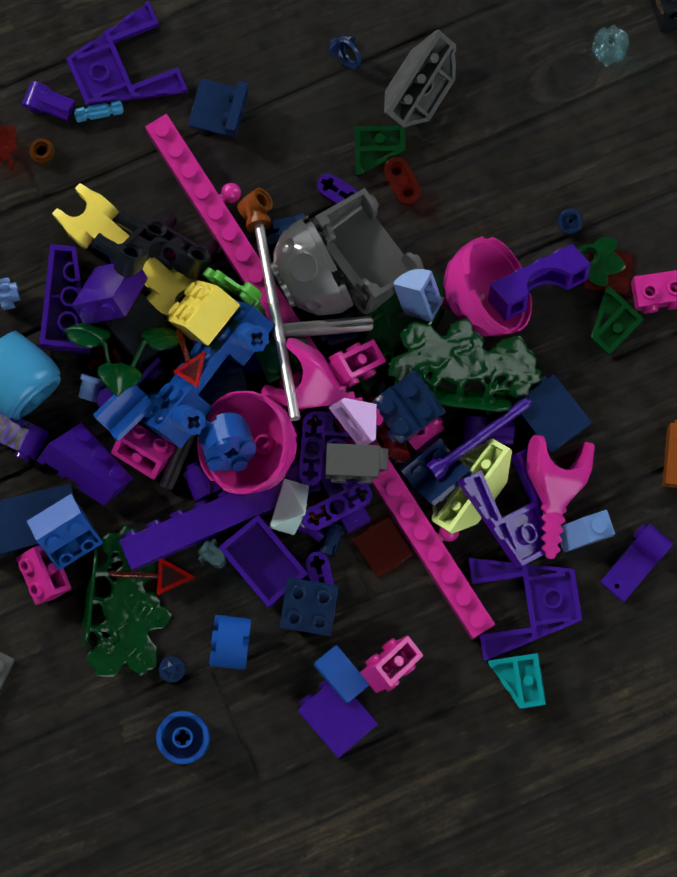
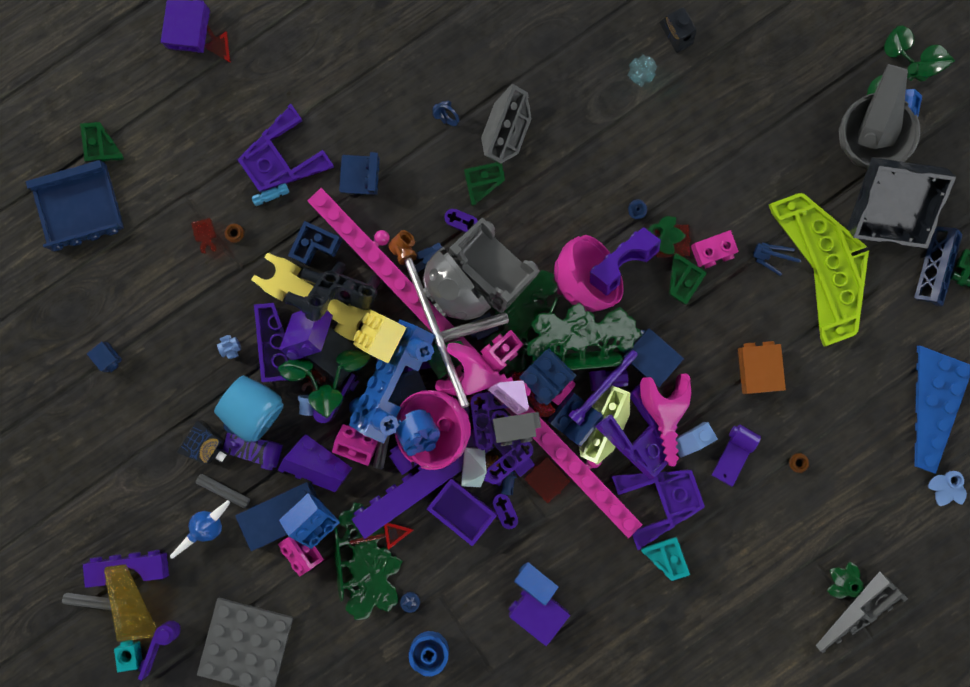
camera: 15 degrees left, 5 degrees up
dark purple piece [21,81,76,121] -> none
blue panel [93,385,154,441] -> none
clear red piece [173,328,206,388] -> none
clear light blue hinge [198,539,226,569] -> none
bright green plant [203,267,266,314] -> none
blue brick [209,615,251,670] -> none
dark blue bracket [280,577,339,636] -> none
dark pink brick [360,635,424,693] -> none
clear red plate [384,157,421,206] -> none
medium blue brick [393,269,443,322] -> none
none -> dark blue brick [288,221,342,267]

